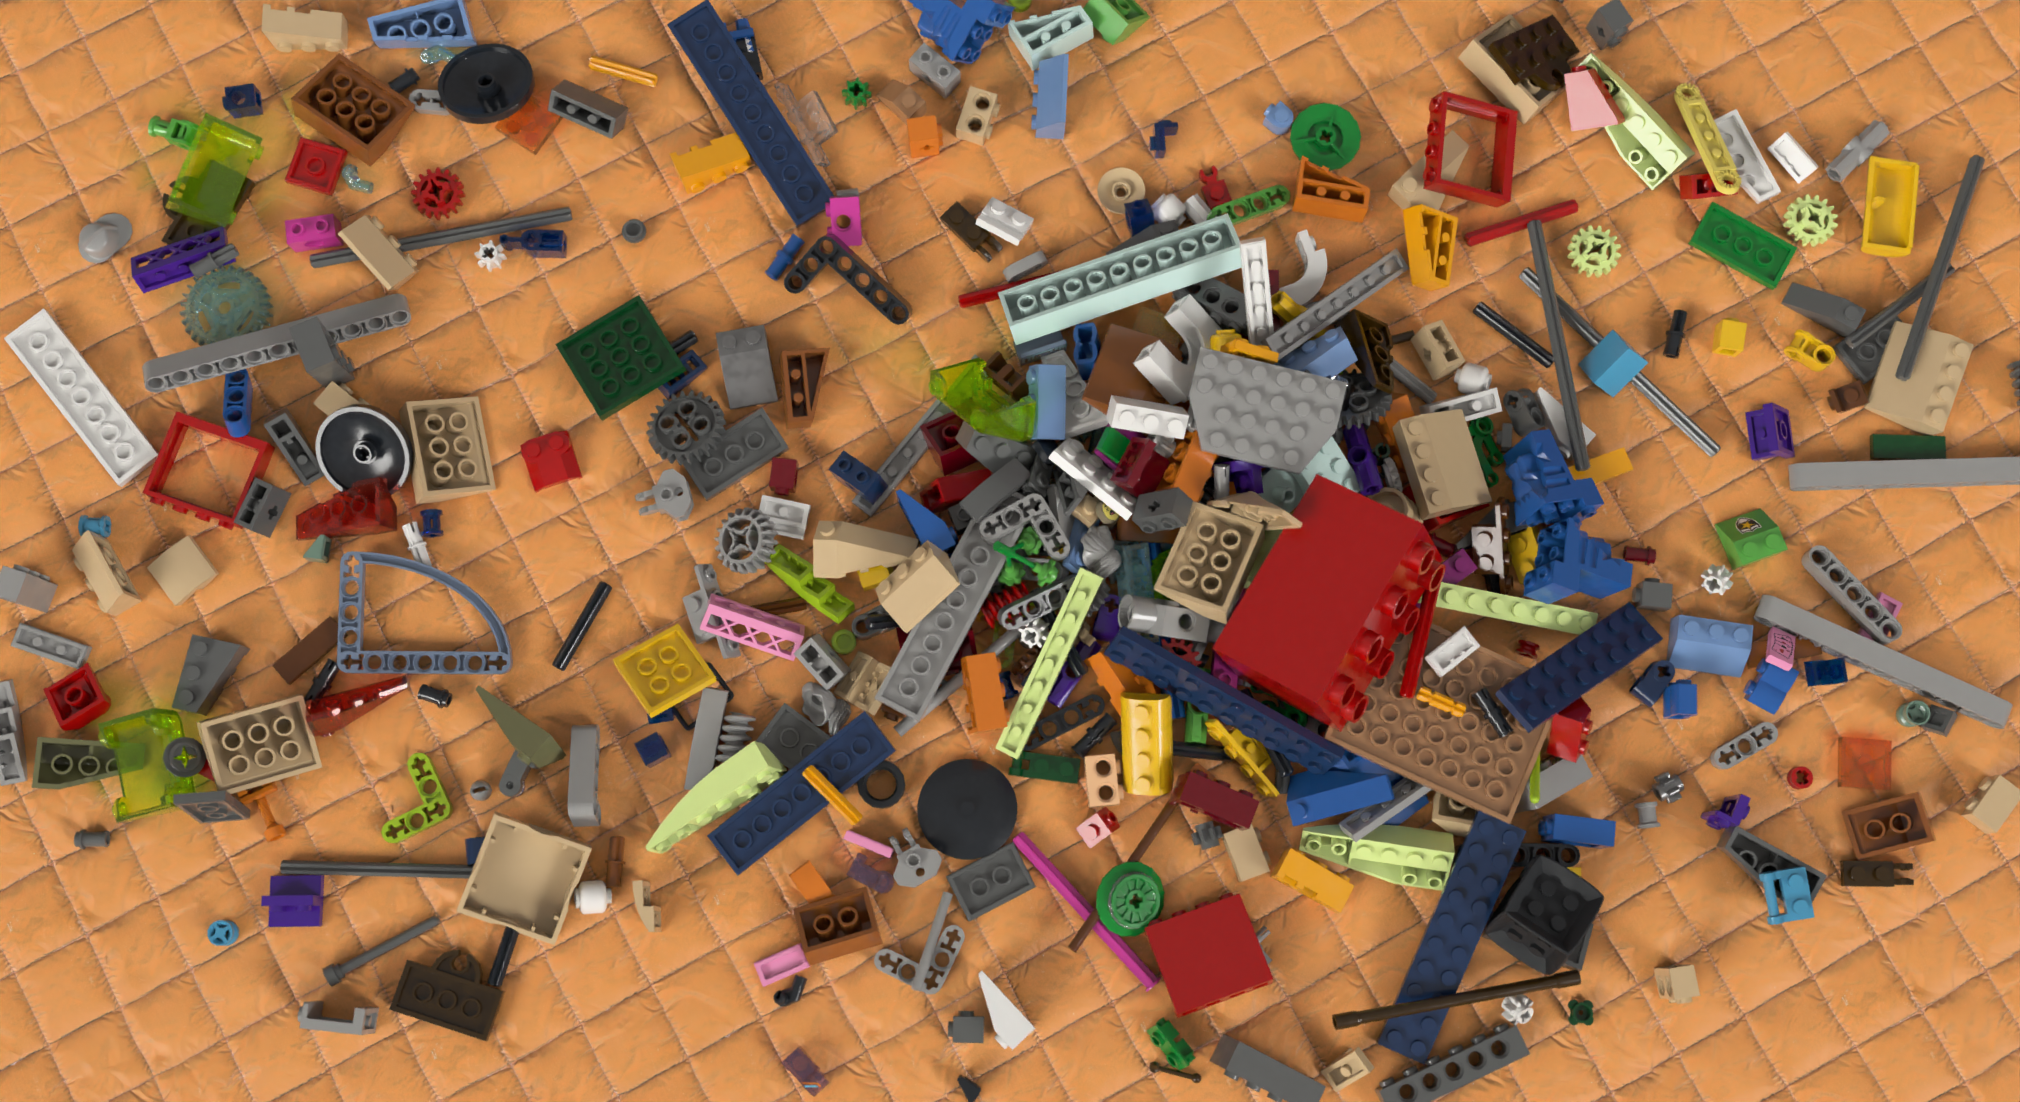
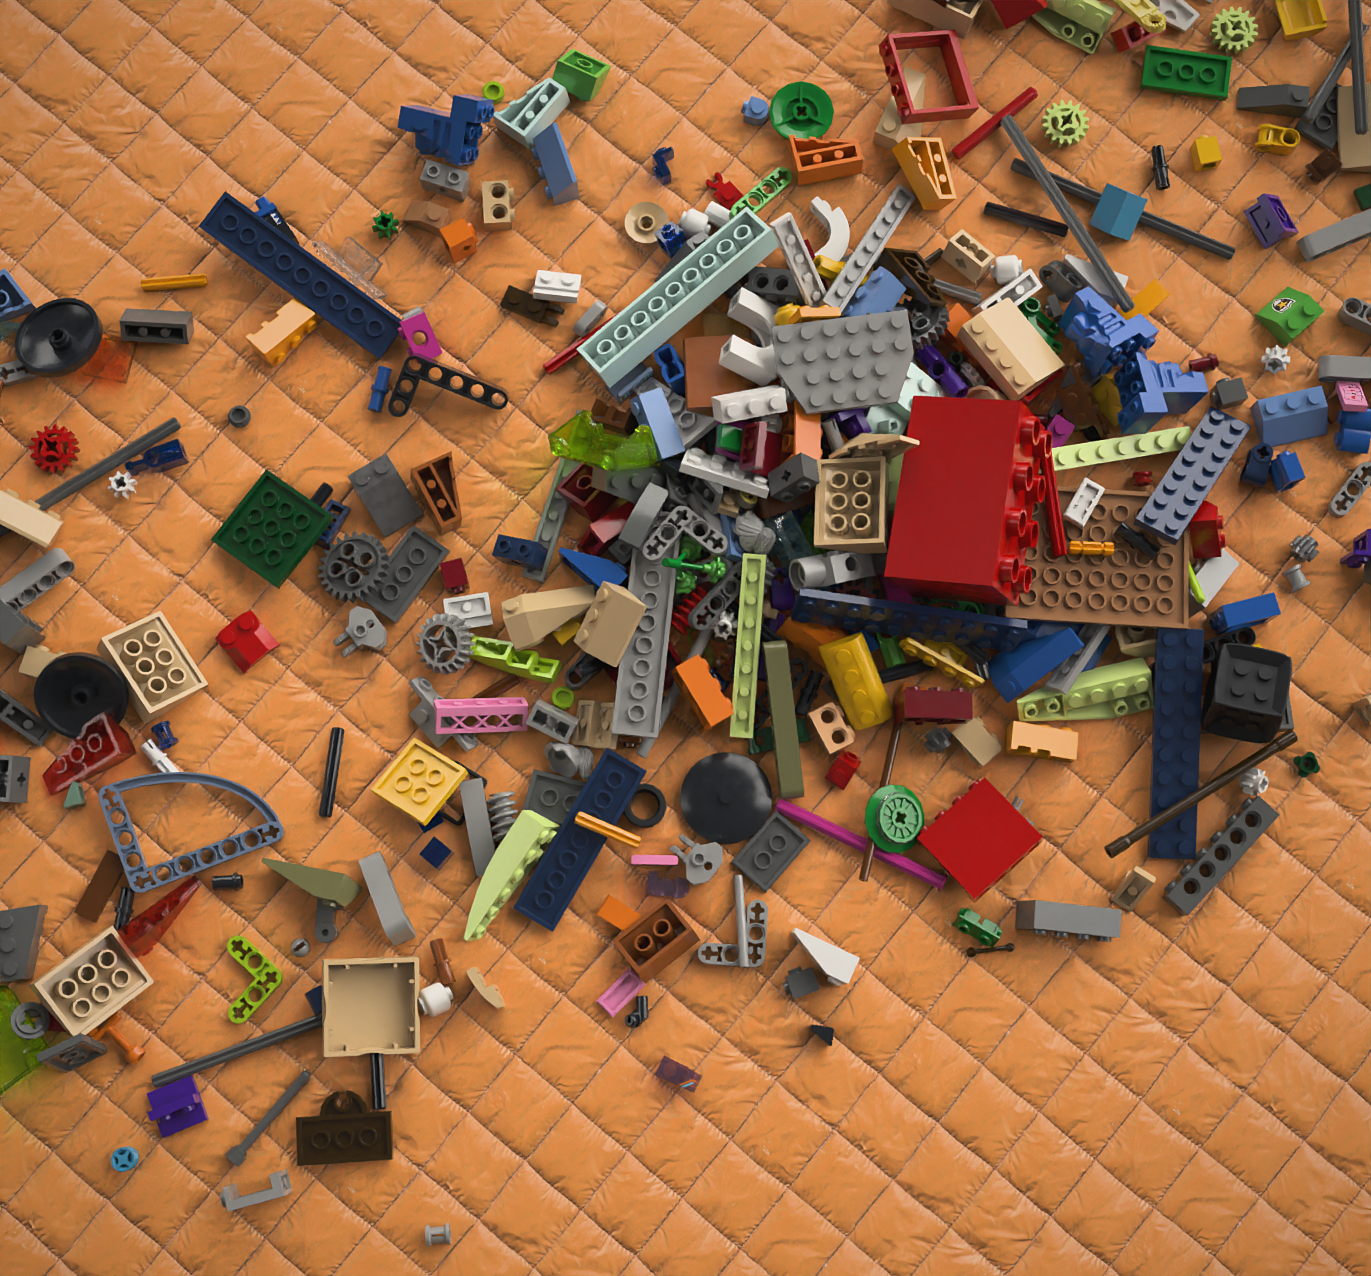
camera: 20 degrees left, 0 degrees up
none -> olive beam [762,640,804,800]

